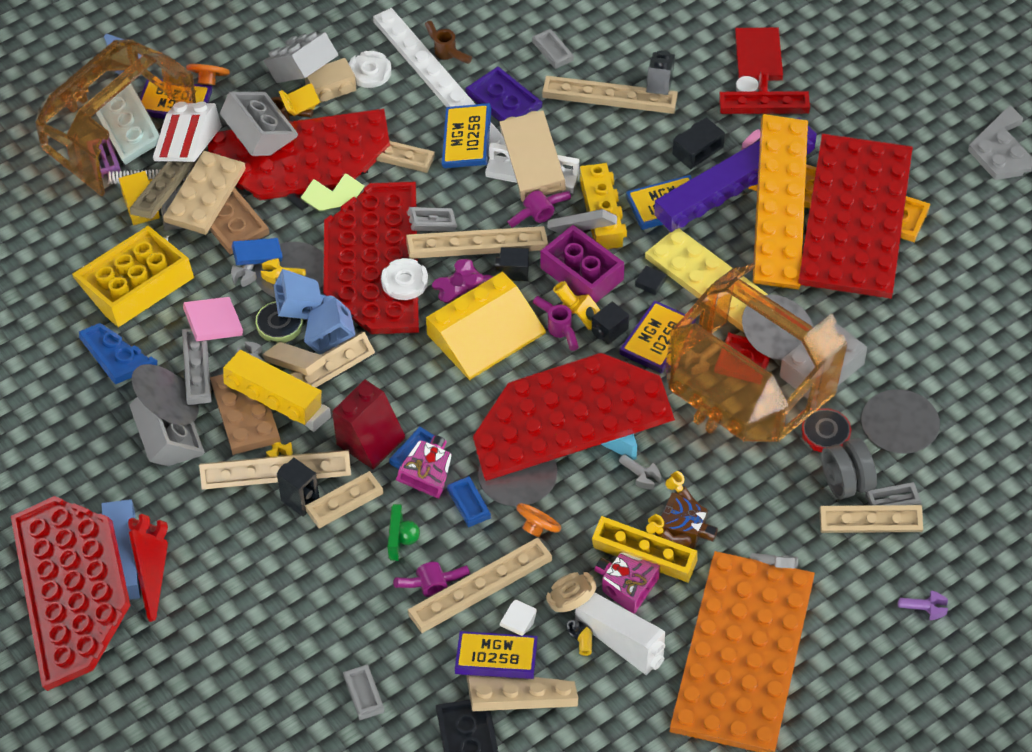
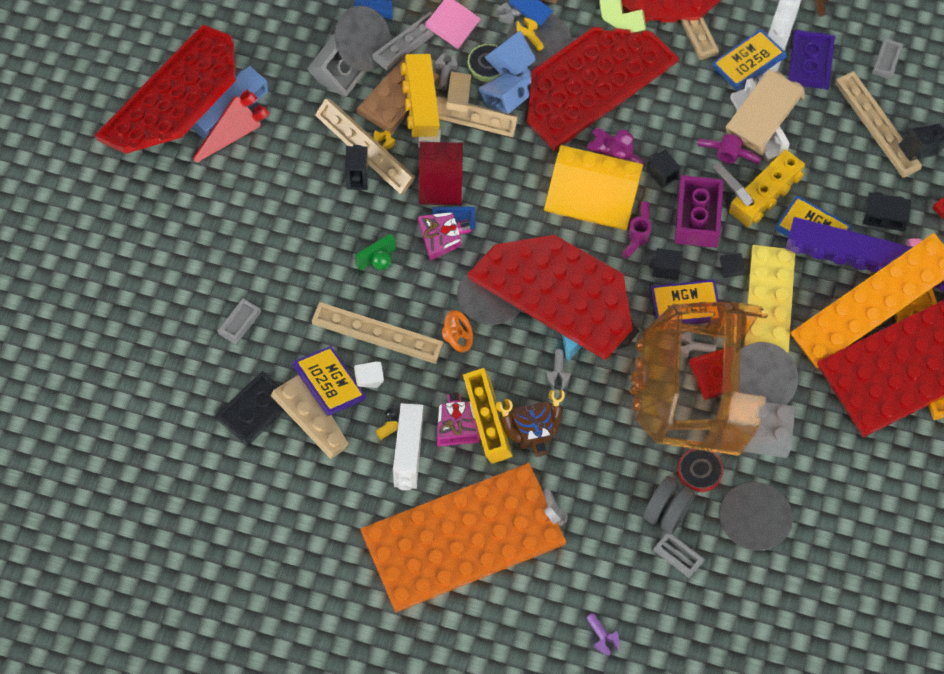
camera: 50 degrees right, 10 degrees up
tan plate [305,471,383,529] -> none
white tile [381,258,428,300] -> none
magenta piece [393,562,470,597] -> none
tan plate [406,226,548,259] -> none
light grey tile [407,207,457,232] -> none
blue tile [447,476,491,528] -> none
tan tile [546,572,597,612] -> none
yellow bracket [553,281,600,330] -> none
tan plate [820,505,923,533] -> none

